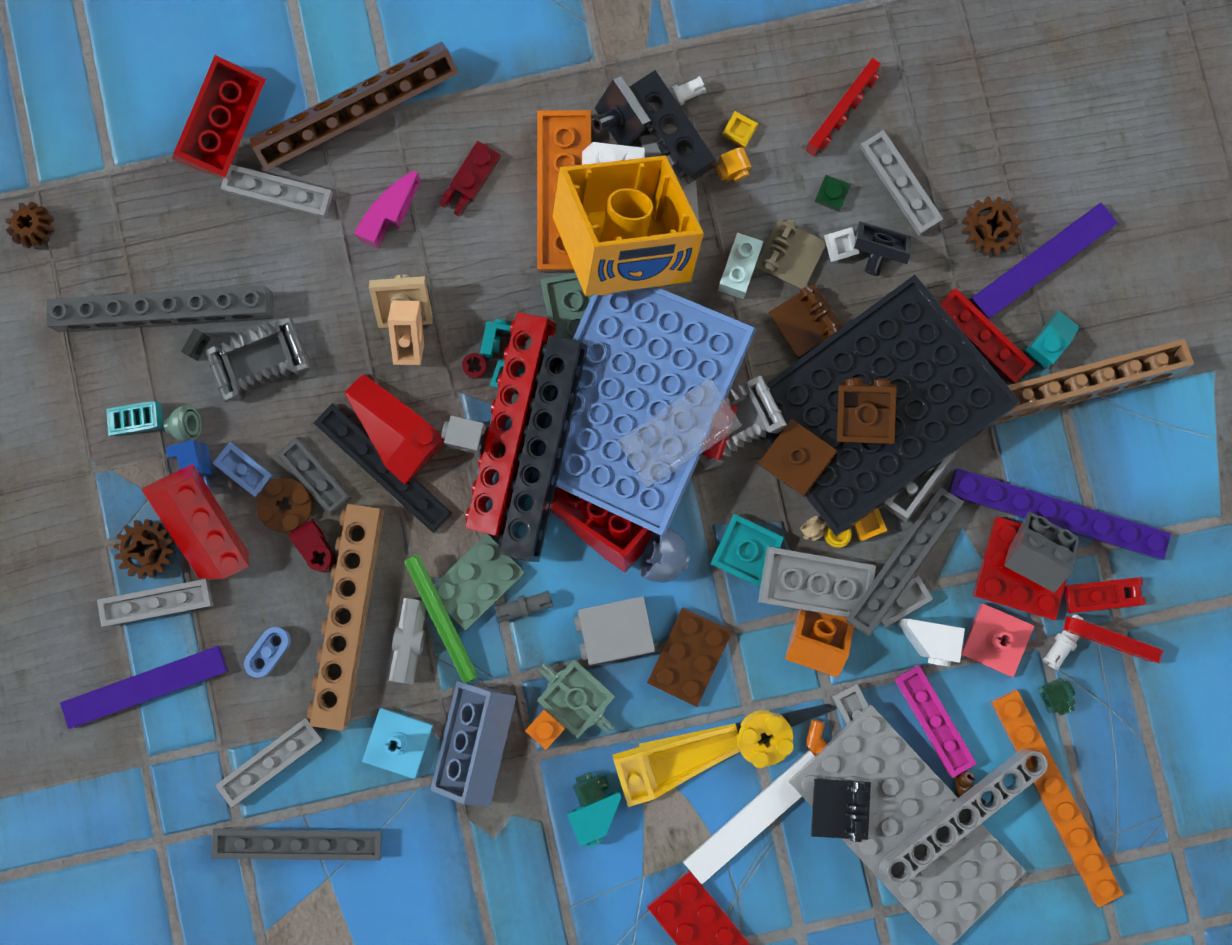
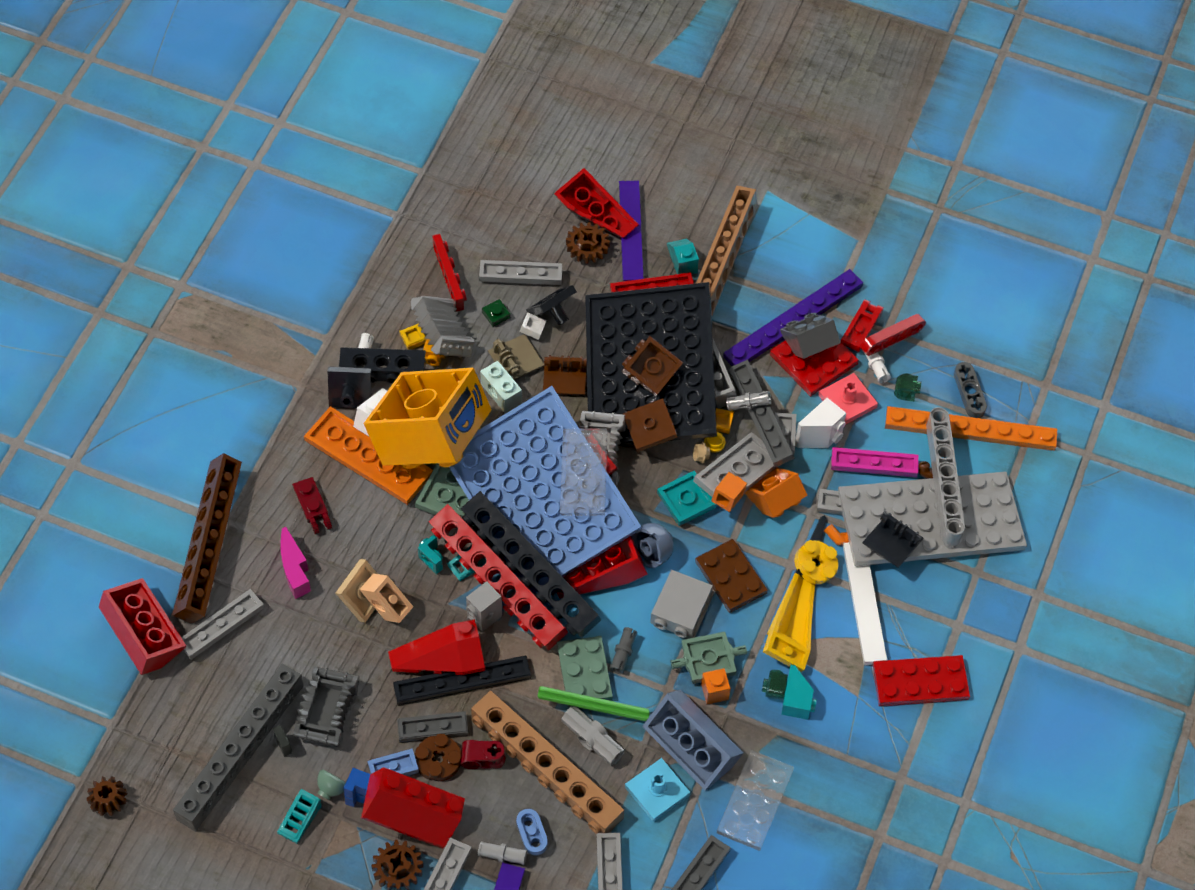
camera: 65 degrees left, 25 degrees down
dark red bush [462,353,487,379] -> none
none -> light grey piece [411,296,475,358]
none -> light grey pin [478,841,528,865]
none -> red wedge [554,168,639,239]
none -> orange brick [711,472,747,512]
none -> clear plate [717,750,794,851]
none -> light grey pin [727,391,771,411]
none -> dark grey beam [954,362,987,418]

